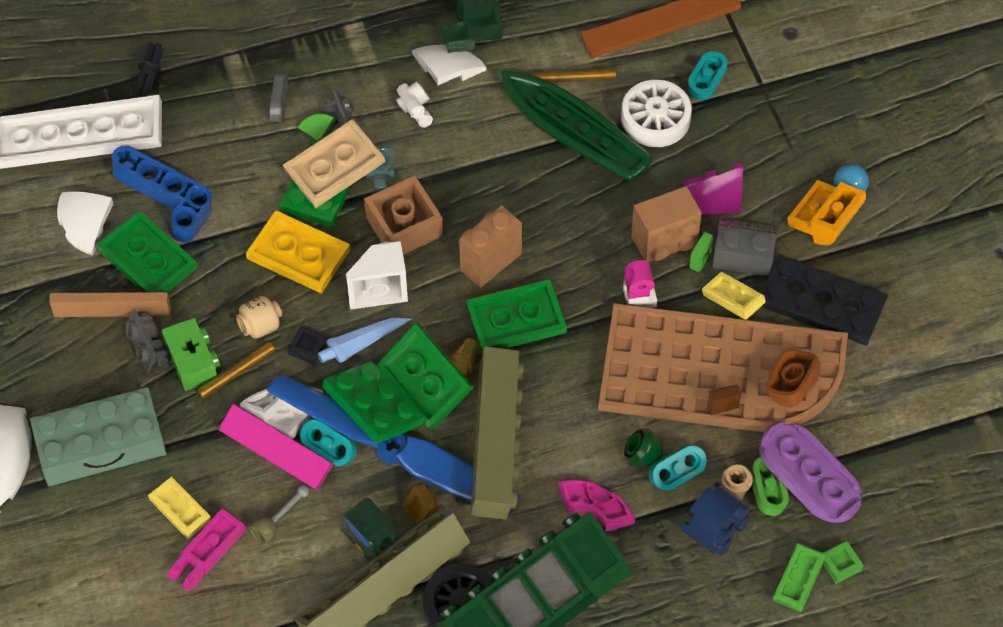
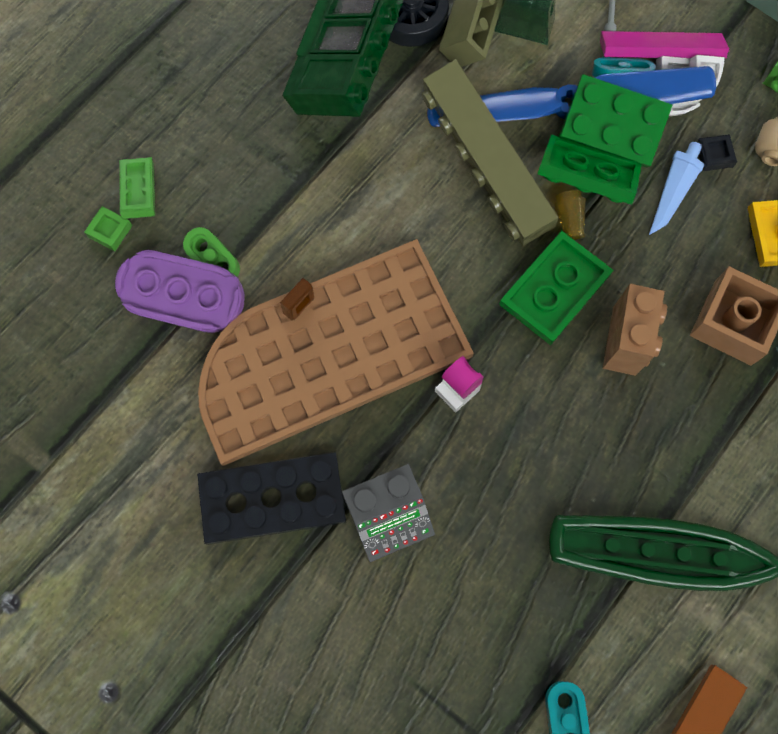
camera: 145 degrees right, 15 degrees up
pearl gold bar [196,342,275,400] -> none
white slope [346,241,408,310] -> none
pearl gold tile [402,484,444,526] -> none
pearl gold bar [533,68,616,83] -> none
dark pink tile [558,480,635,532] -> none
white wheel [621,80,692,147] -> none
dark green cone [624,428,663,468] -> none
medium nougat brick [631,186,701,262] -> none
teal plate [649,445,707,491] -> none
dark blue brick [682,481,751,555] -> none
magenta slope [683,162,743,215] -> none
bright green tile [690,232,714,272] -> none
light yellow plate [702,271,765,320] -> none
tan cone [722,465,753,499] -> none
dark orange piece [766,350,820,407] -> none
light orange brick [787,180,866,246] -> none
dark azure piece [833,164,869,191] -> none

